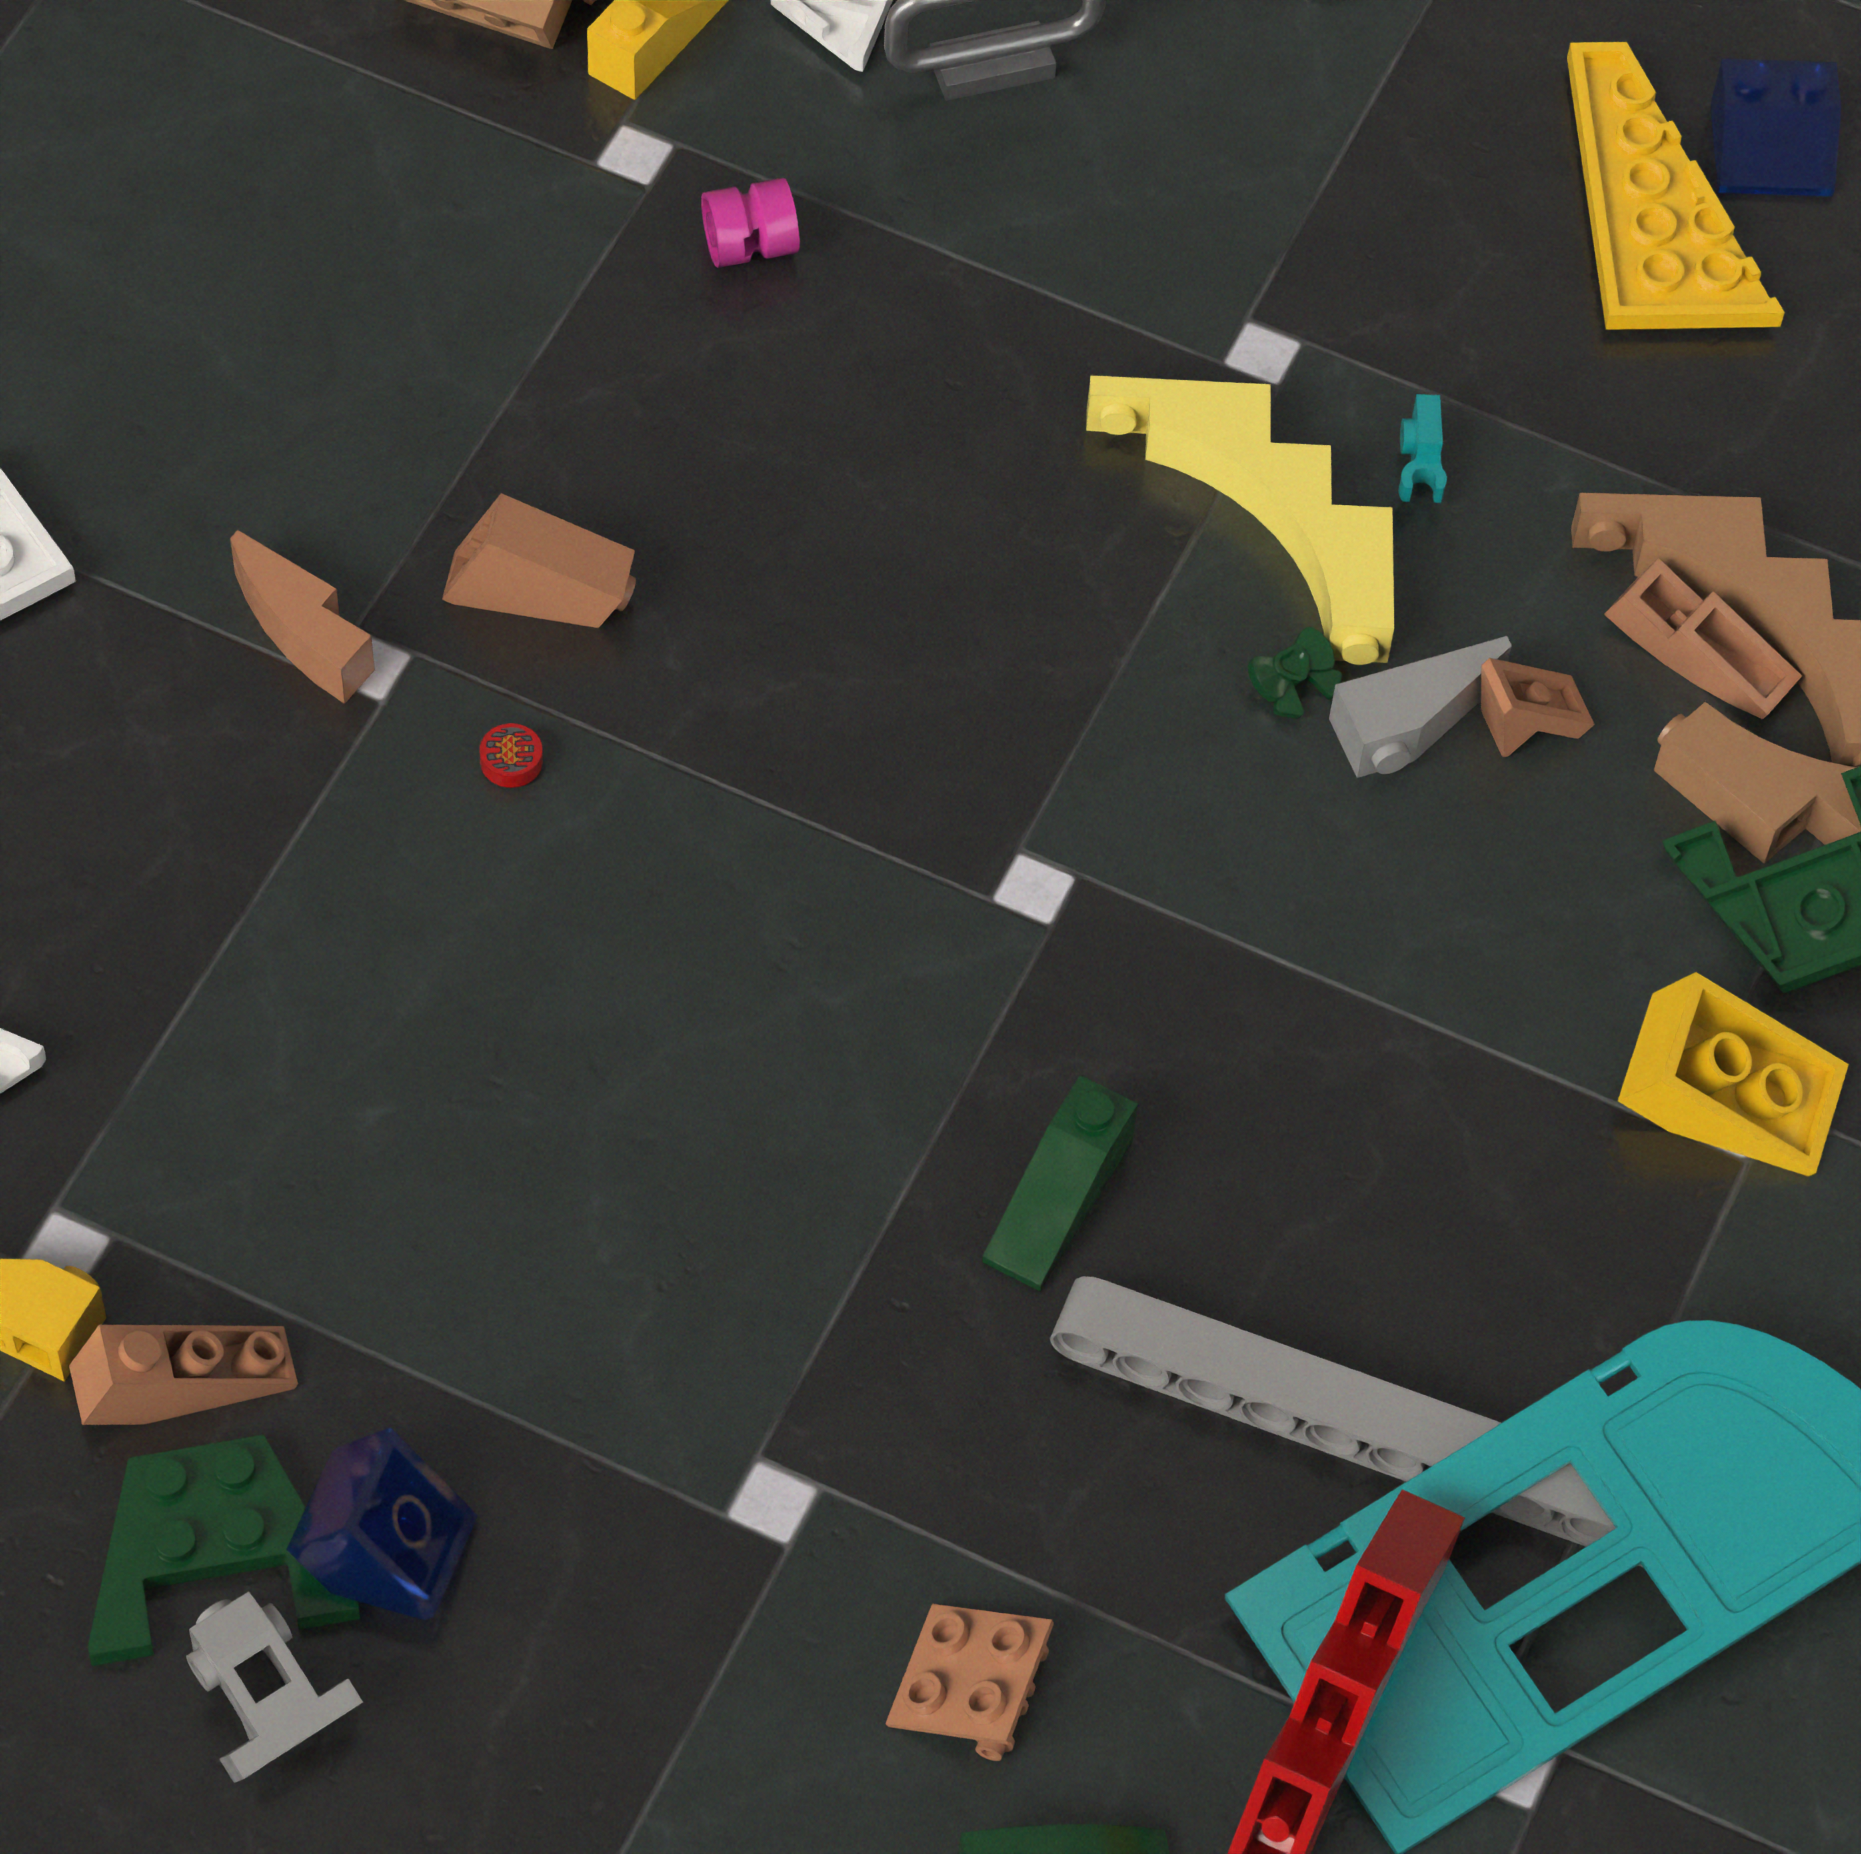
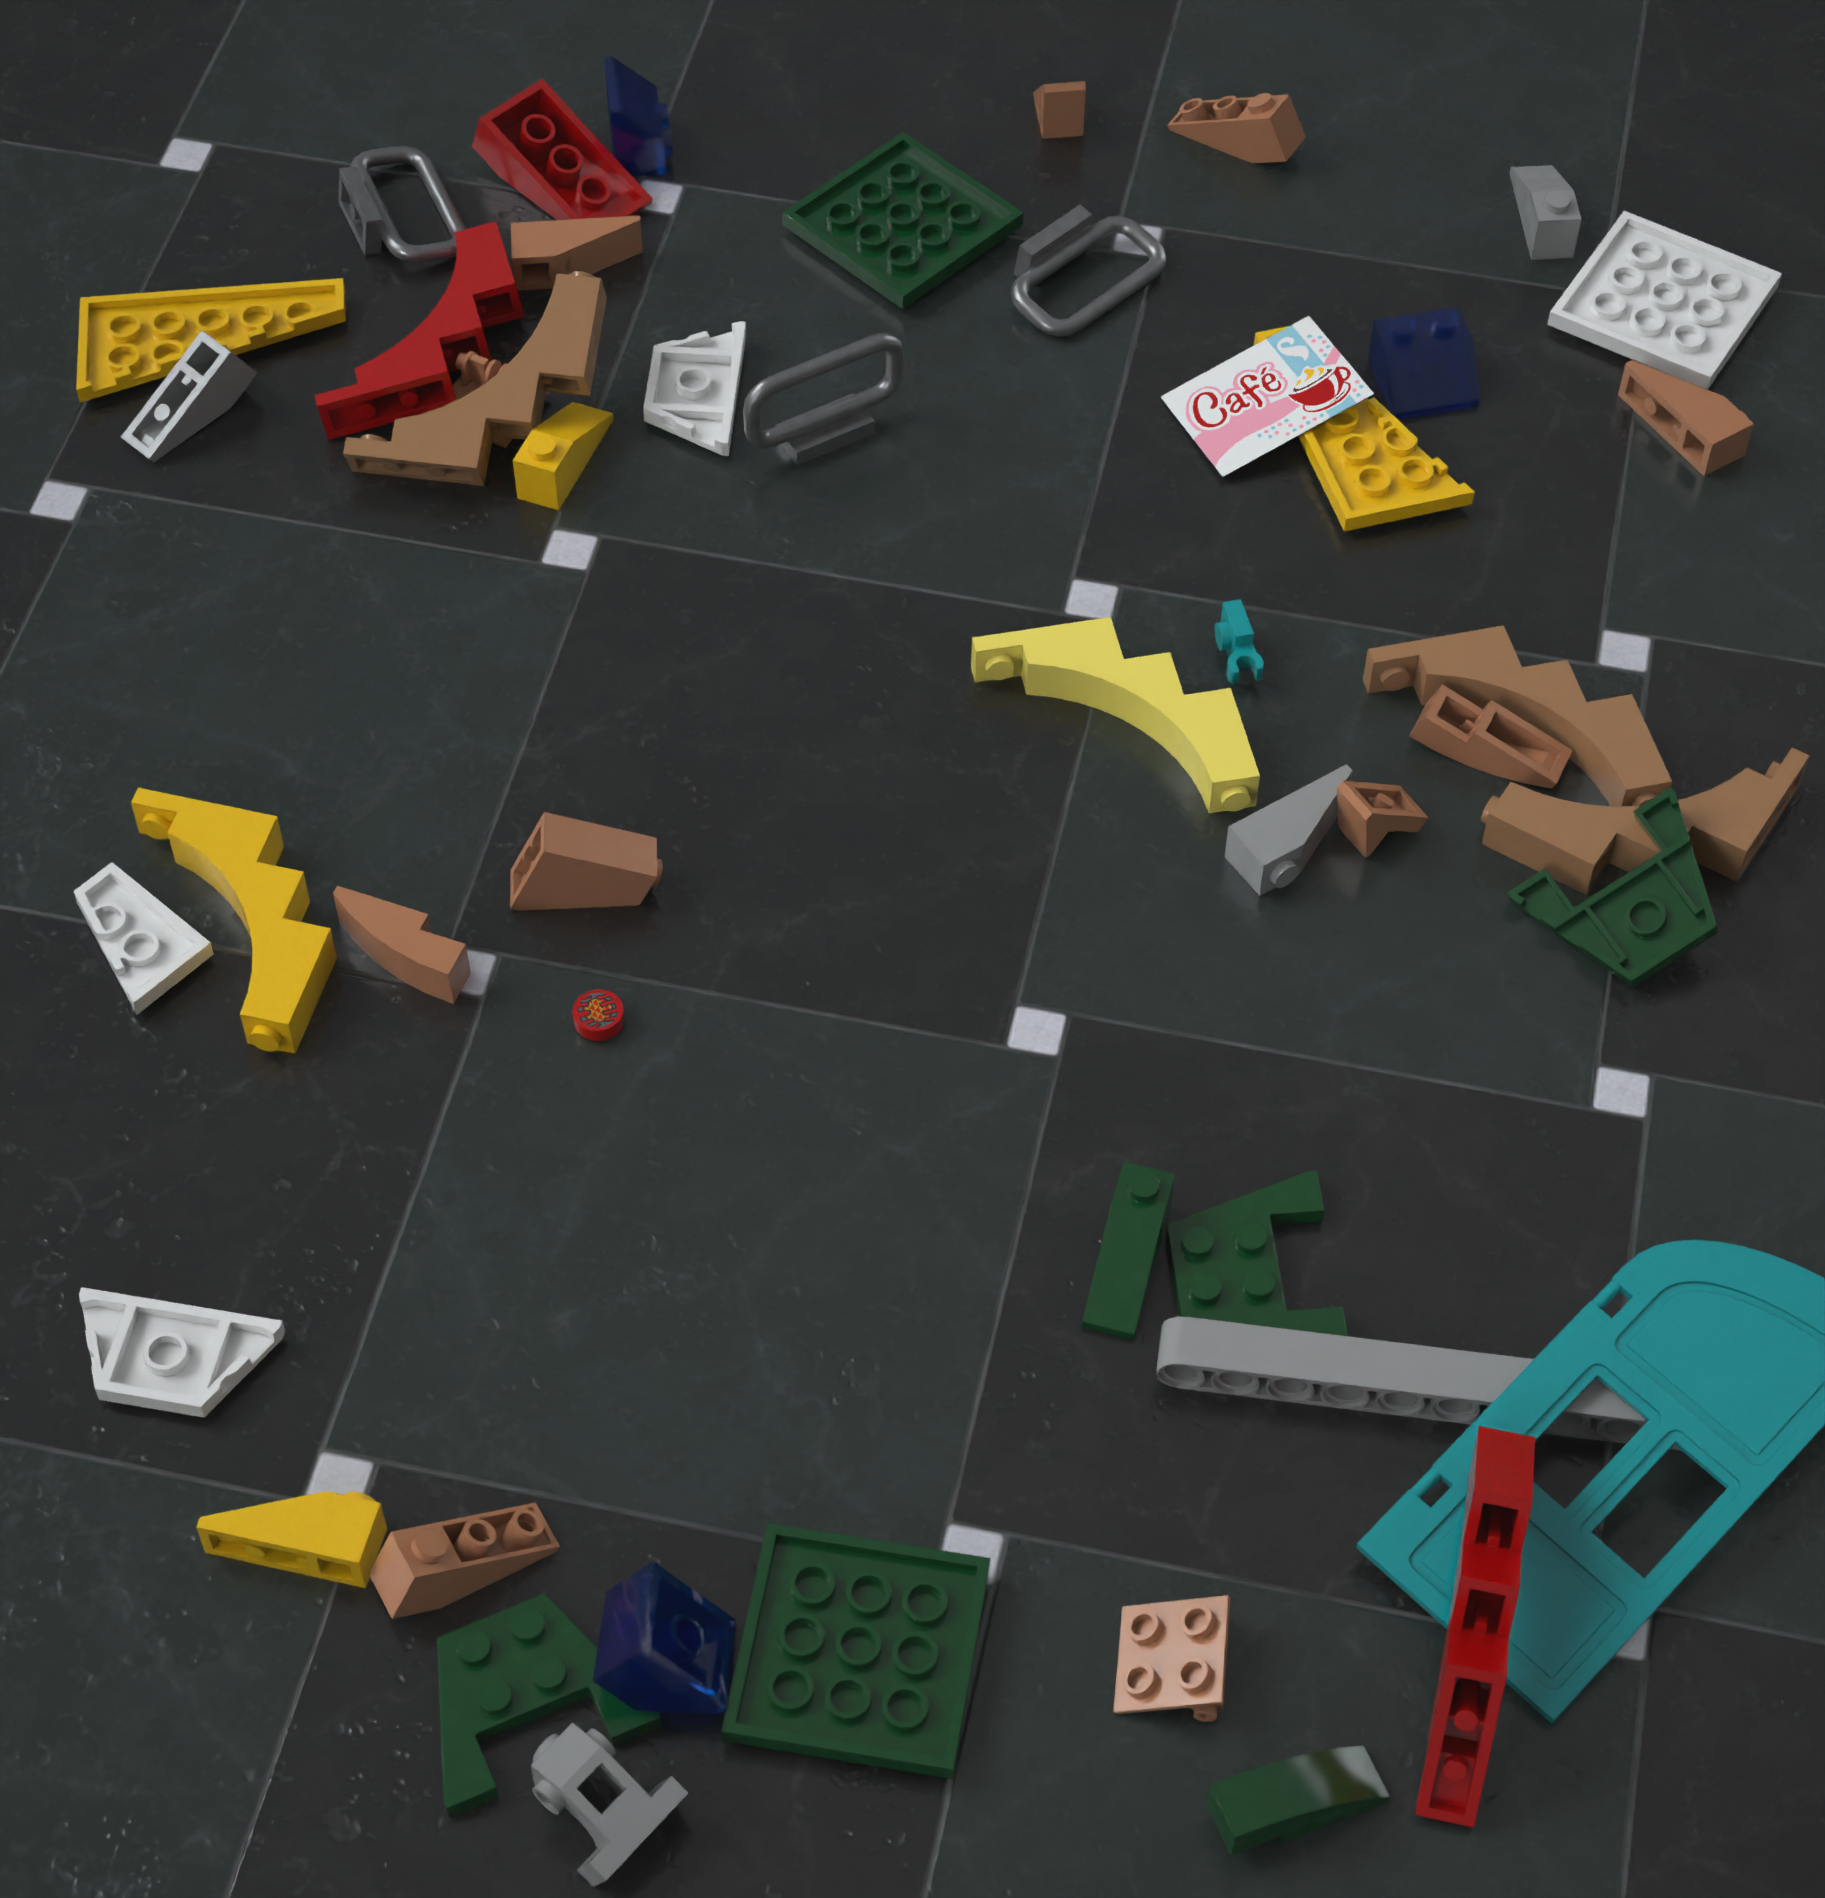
camera: 10 degrees left, 5 degrees down
dark pink wheel [701,178,800,268] -> none
dark green piece [1247,627,1342,719] -> none
yellow slope [1618,972,1849,1176] -> none
none -> yellow arch [131,788,337,1054]
none -> dark green plate [722,1522,991,1779]
none -> sticker [1161,316,1374,477]
none -> dark green wing [1166,1170,1348,1336]

